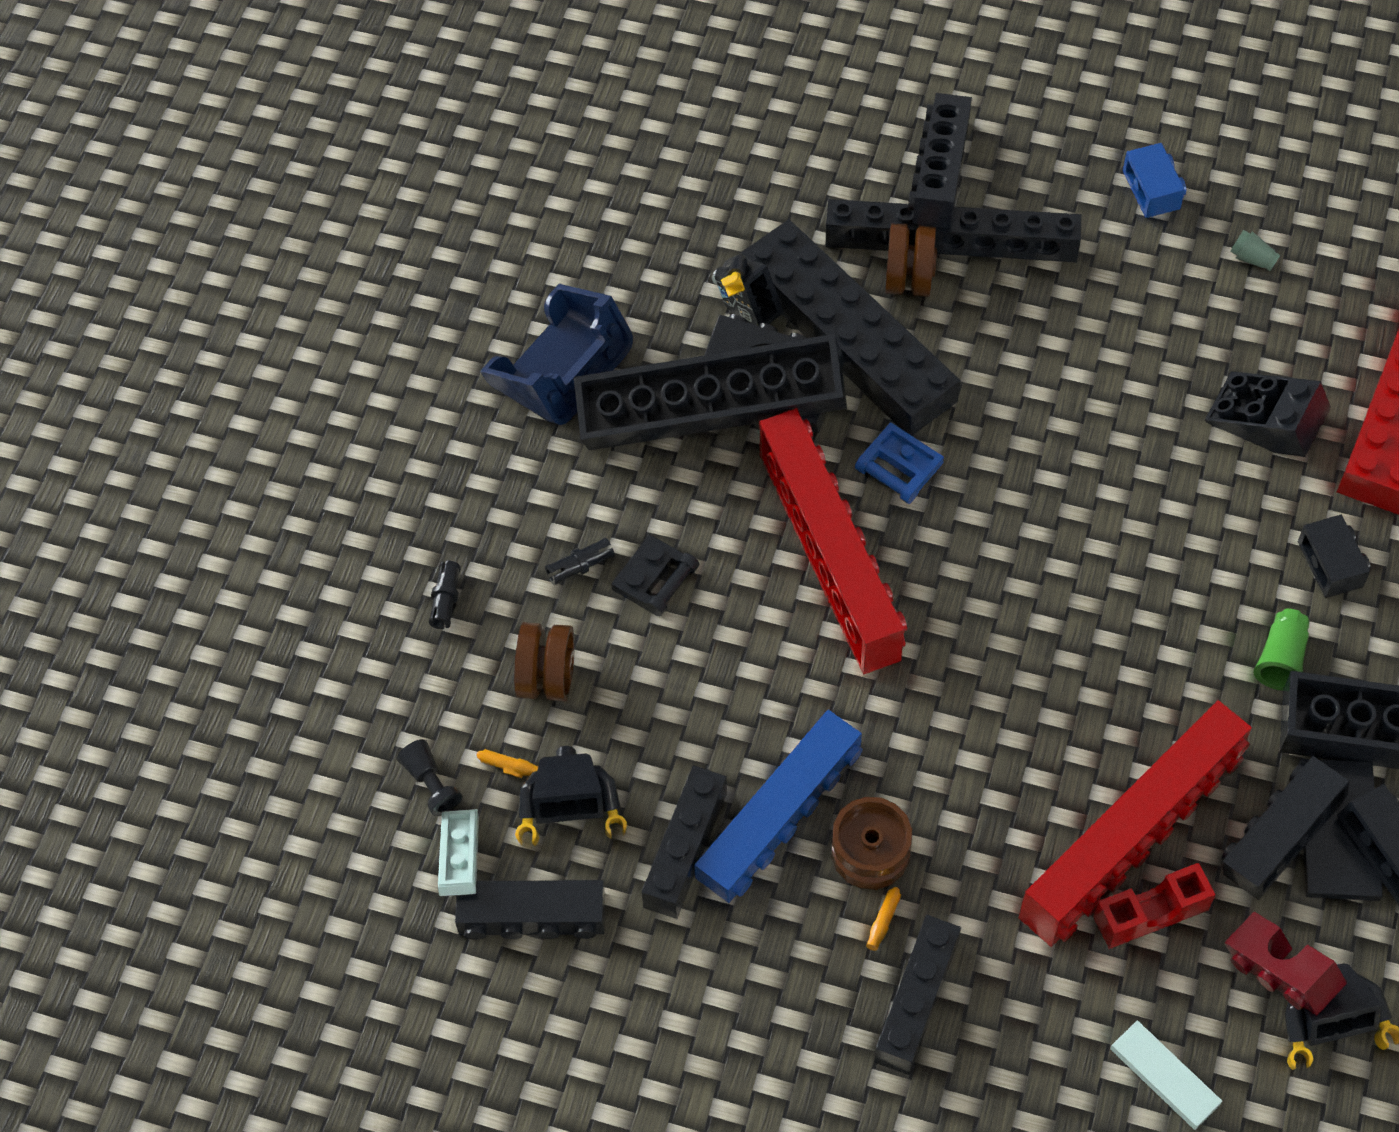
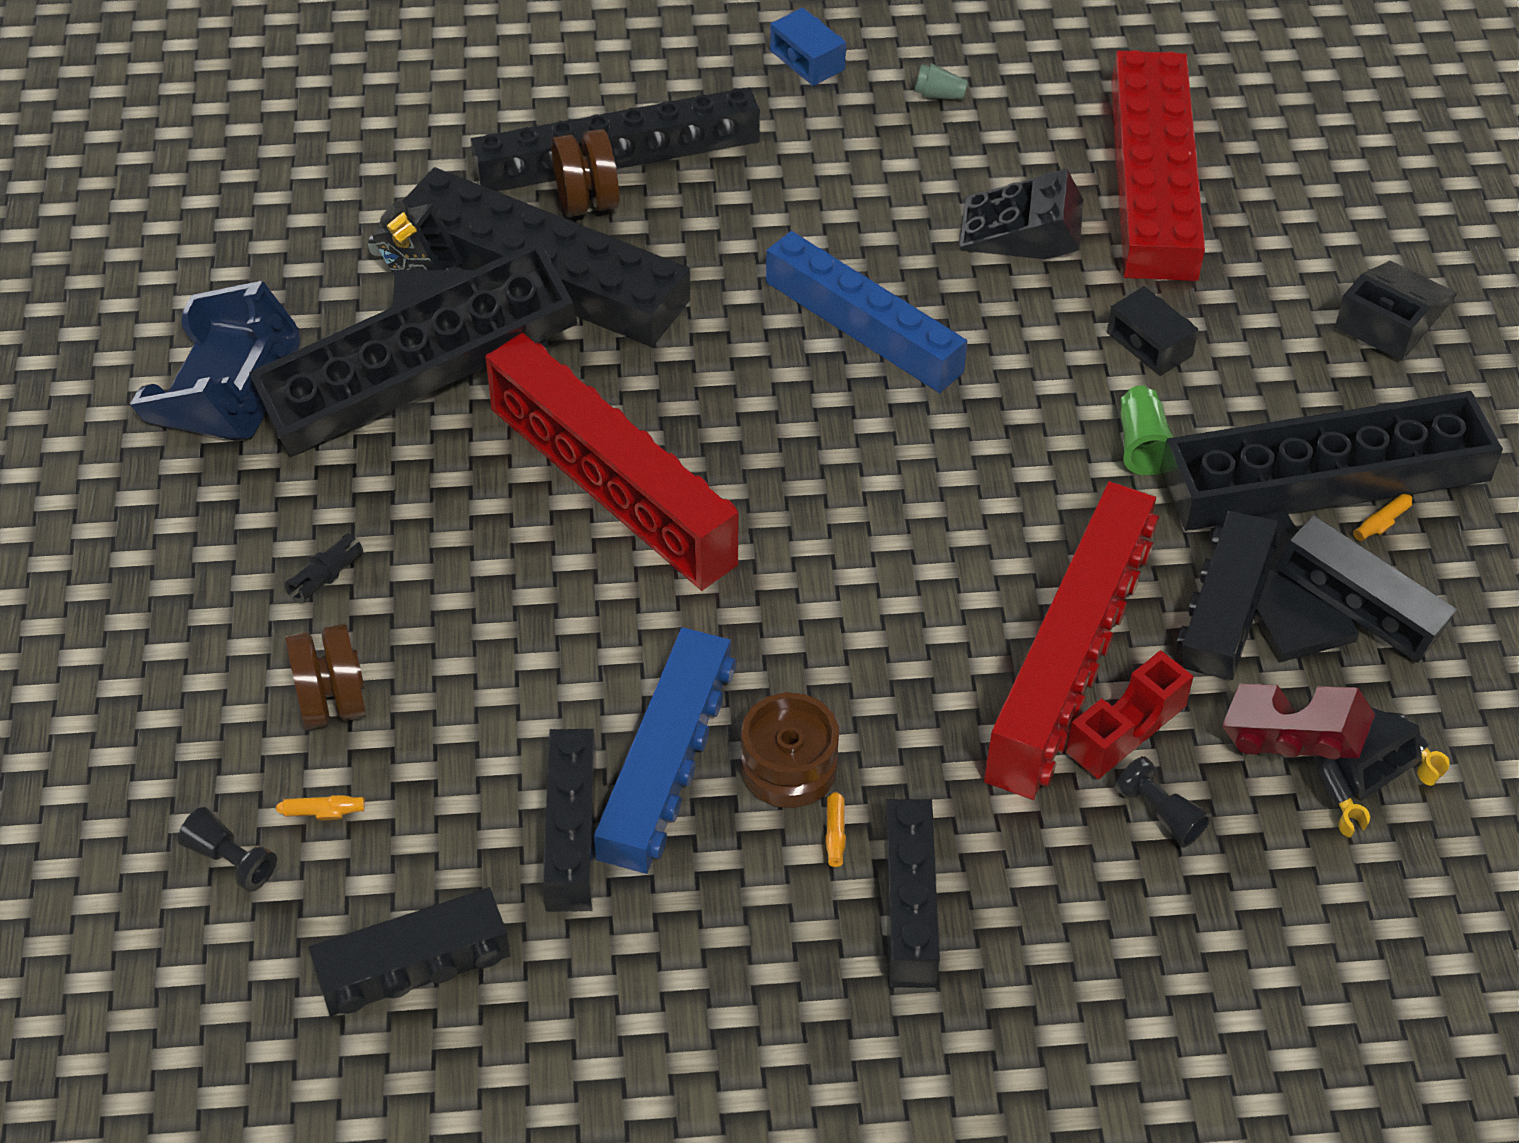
camera: 25 degrees left, 10 degrees down
black pin [429,560,461,629] -> none
light aqua tile [438,809,479,896] -> none
black torso [515,746,627,846] -> none
black plate [611,534,700,617] -> none
blue plate [855,422,944,504] -> none
black brick [908,93,972,229] -> none
light aqua tile [1110,1020,1222,1130] -> none
none -> blue brick [766,231,968,393]
none -> black piece [1115,756,1212,848]

